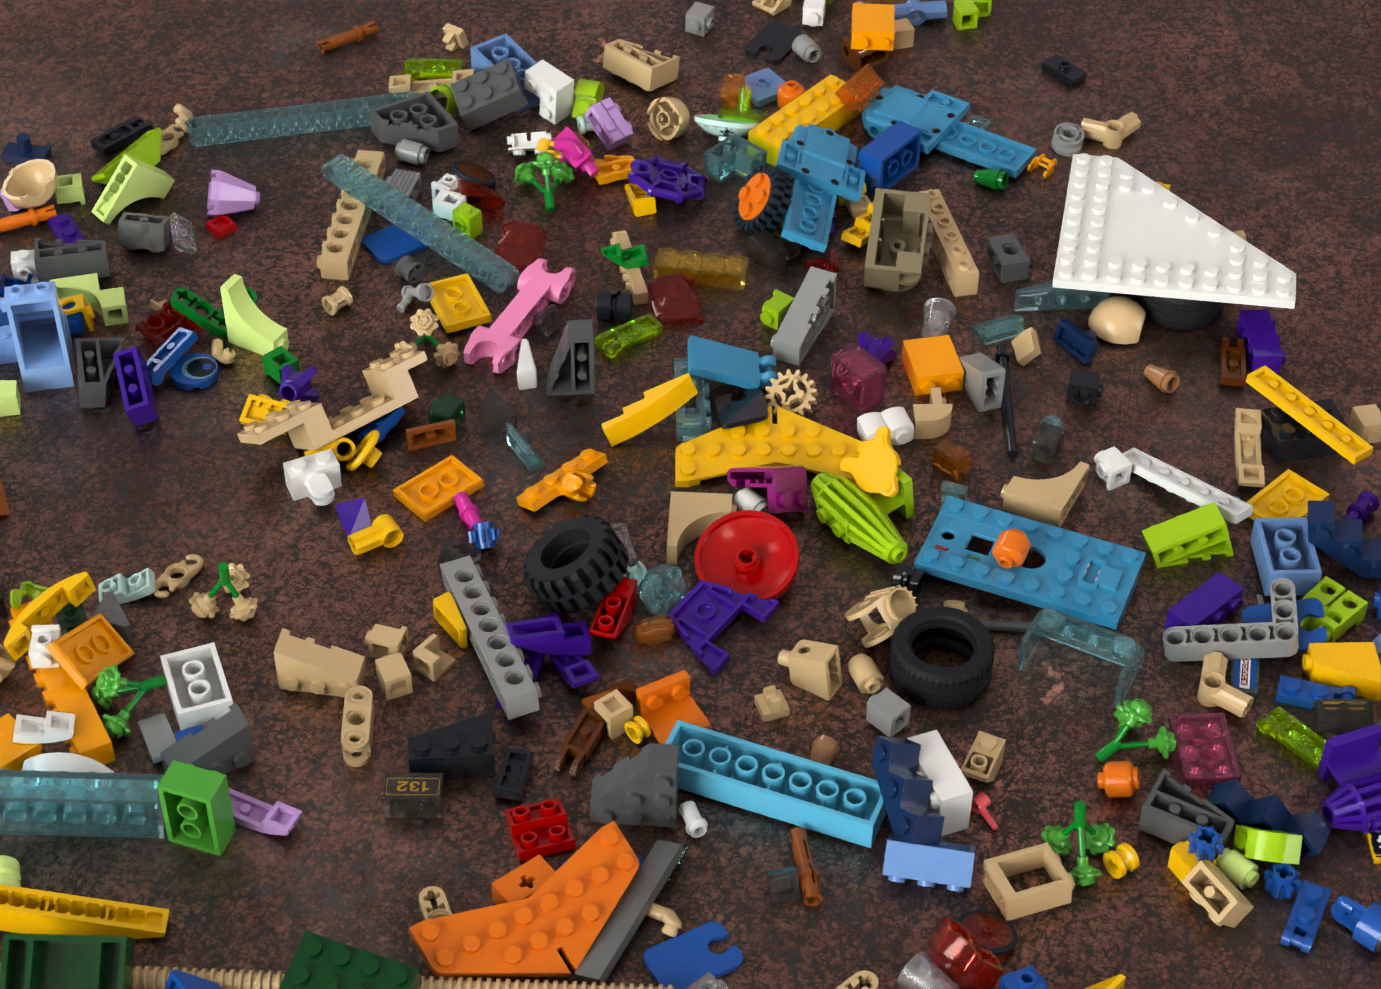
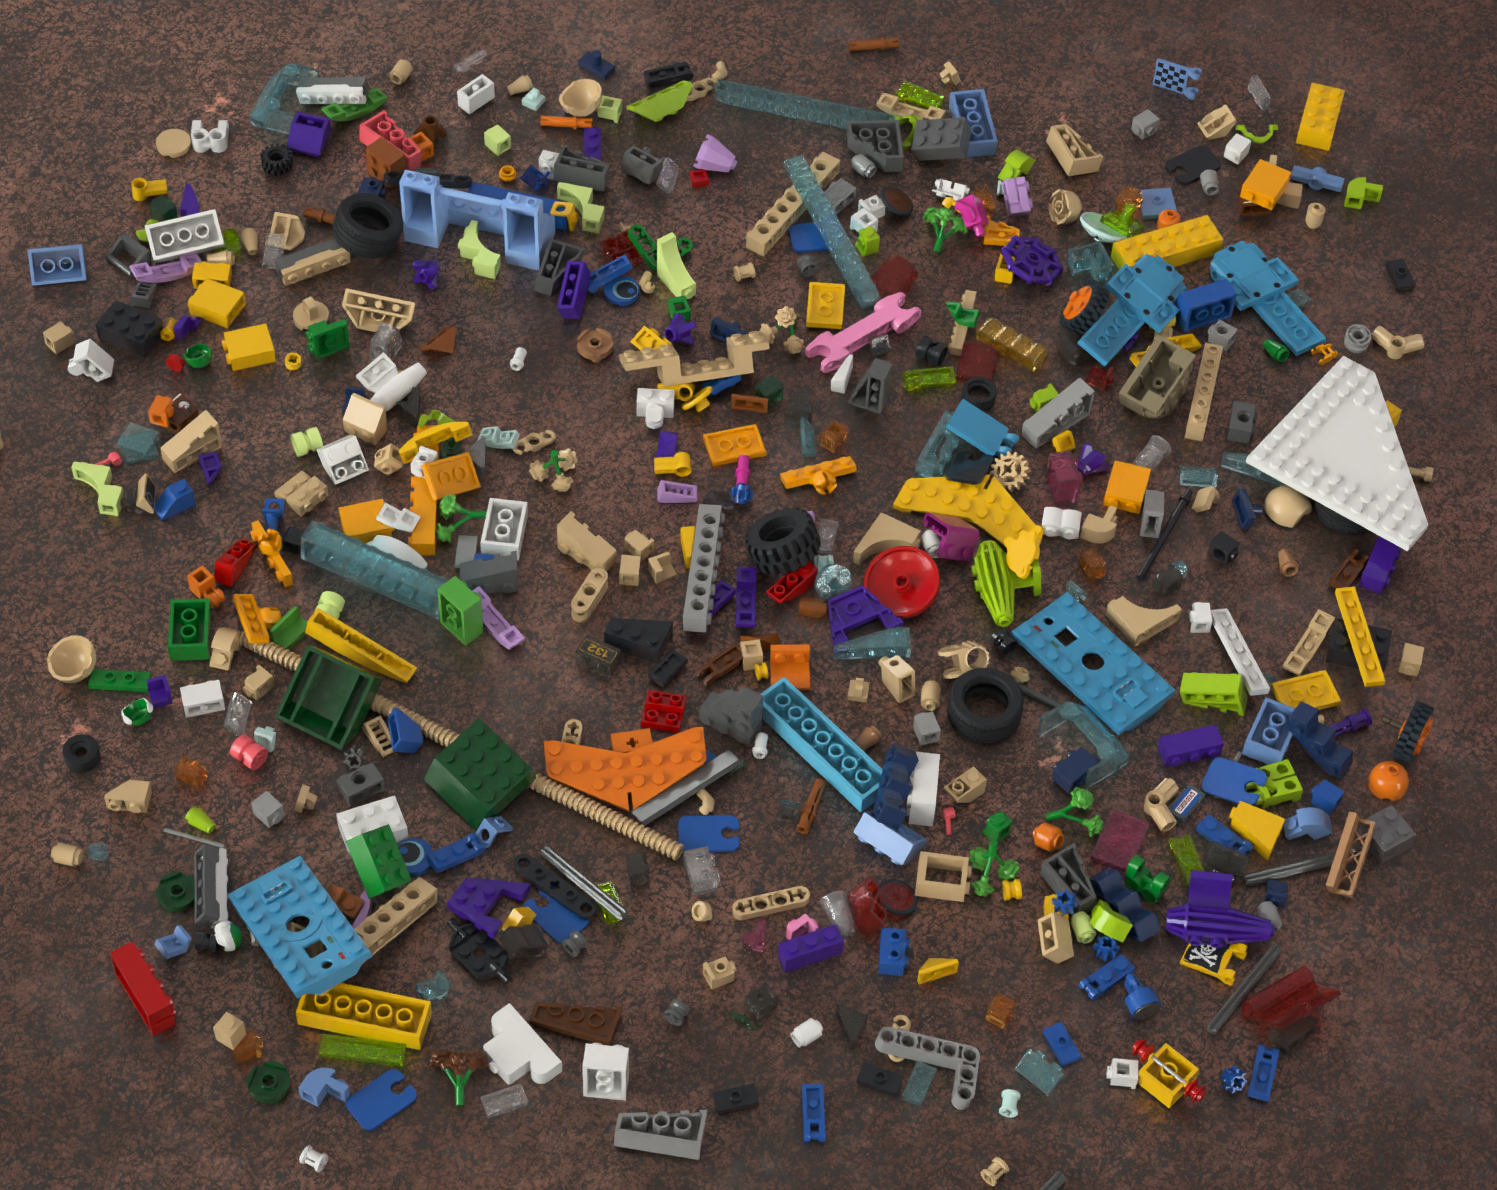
camera: 25 degrees right, 10 degrees up
yellowish green arch [91,154,175,225] -> none
light grey piece [396,283,434,313] -> none
clear red slope [458,180,505,206] -> none
dark purple slope [505,616,591,656] -> none
white brick [524,60,574,125] -> none
yellow slope [601,373,698,447] -> none
clear orange brick [835,64,884,113] -> none
orange head [992,528,1031,569] -> none
light grey beam [1163,578,1299,662] -> none
none -> white pin [510,347,527,371]
none -> medium nougat plate [577,328,613,362]
none -> lavender slope [657,480,698,503]
none -> dark blue tile [709,317,746,343]
none -> clear orange brick [819,419,848,453]
none -> clear light blue slope [833,627,911,660]
none -> black tyre [961,377,997,411]
none -> green brick [982,811,1013,843]
none -> yellow tile [1051,430,1076,456]
none -> dark blue brick [1052,746,1099,794]
none -> green piece [1124,854,1171,904]
none -> light grey brick [1208,319,1238,352]
none -> tan brick [1305,203,1325,229]

